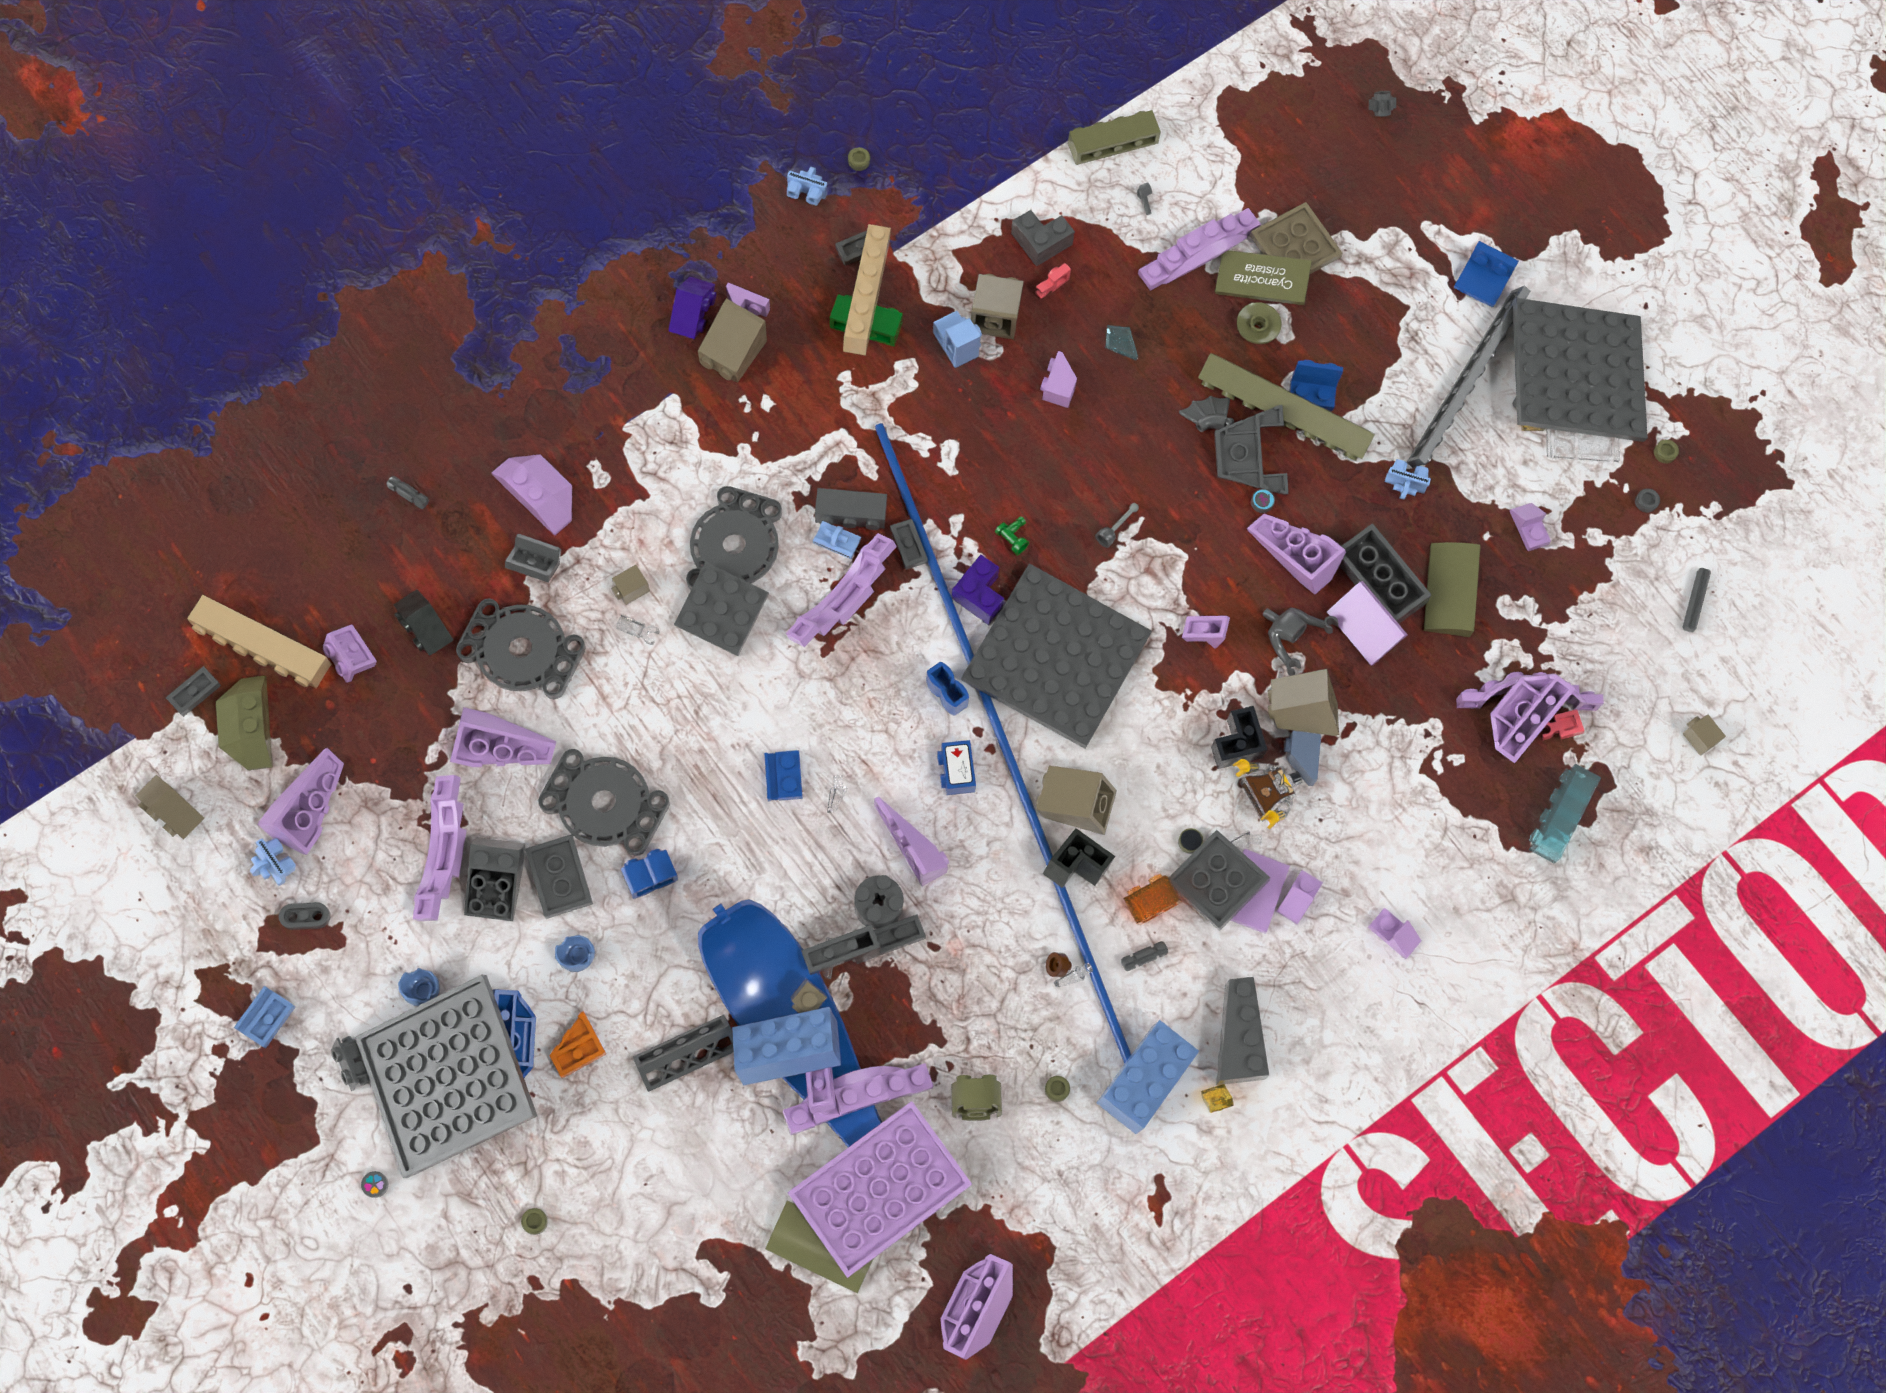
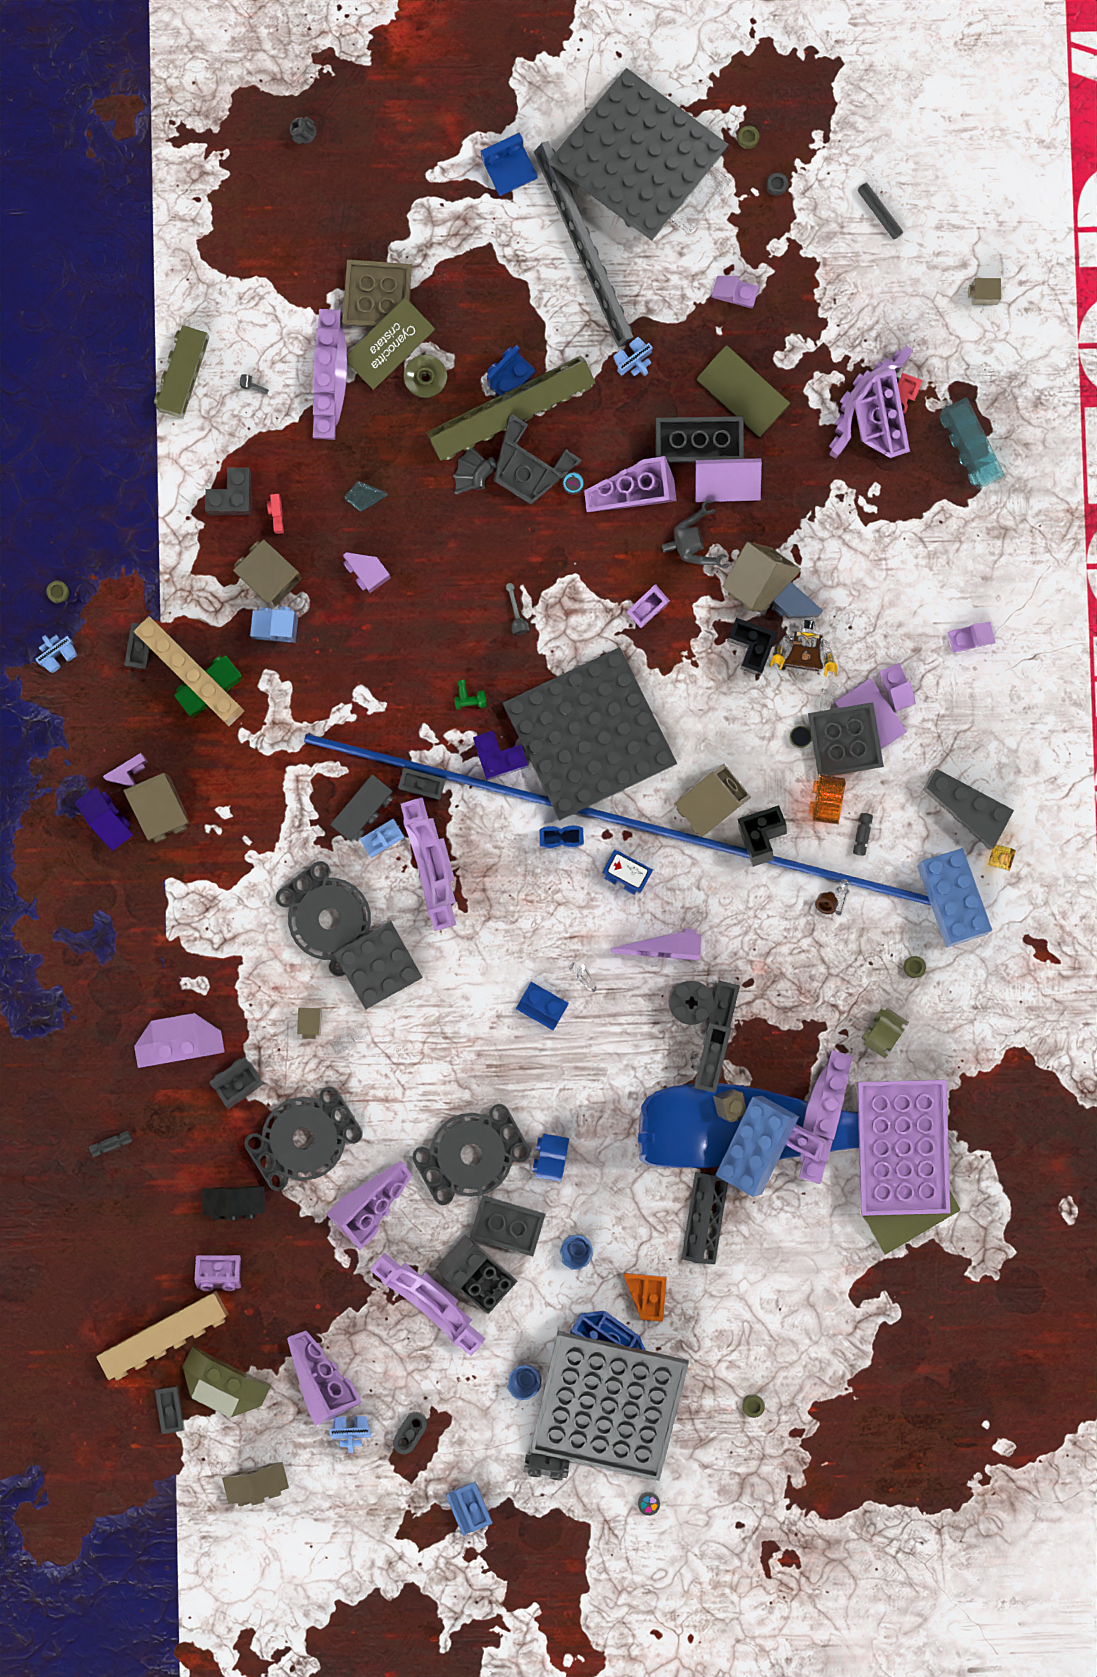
camera: 50 degrees left, 15 degrees up
lavender wedge [941,1254,1013,1360] -> none

